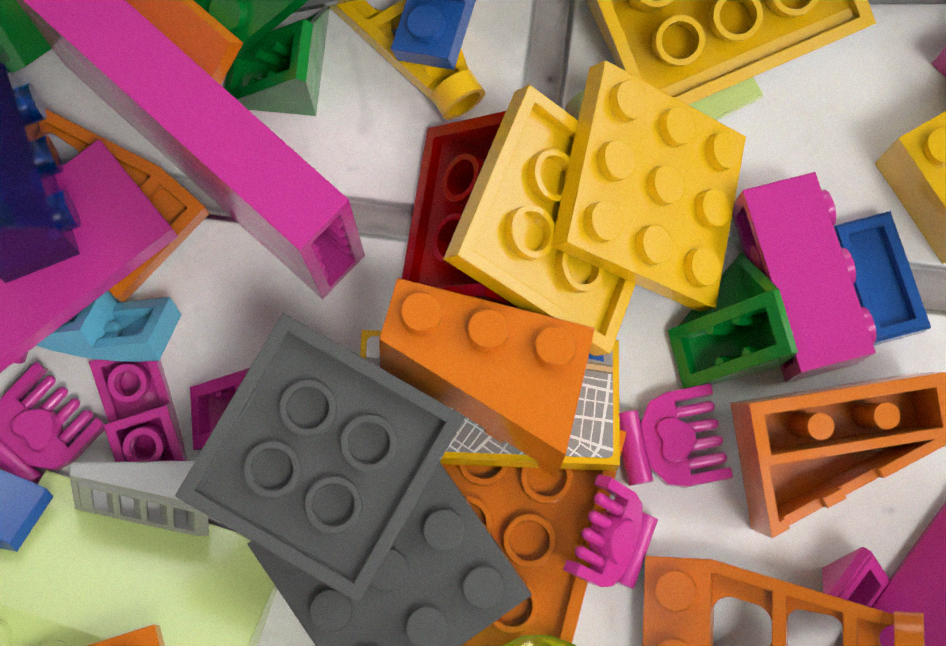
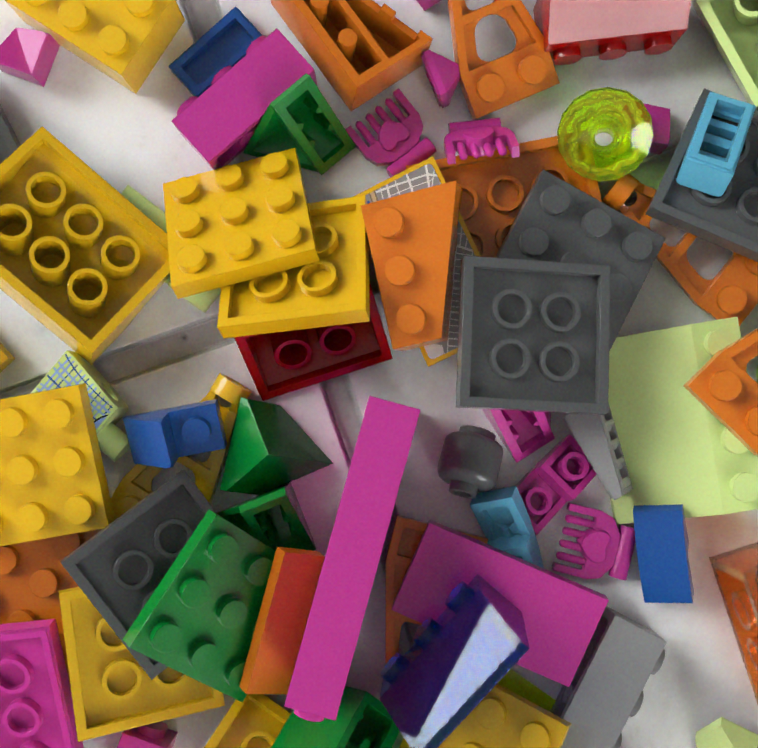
camera: 115 degrees left, 10 degrees up
none -> green slope [220,397,334,495]
none -> dark pink slope [421,50,460,108]
none -> dark grey head [437,425,503,499]

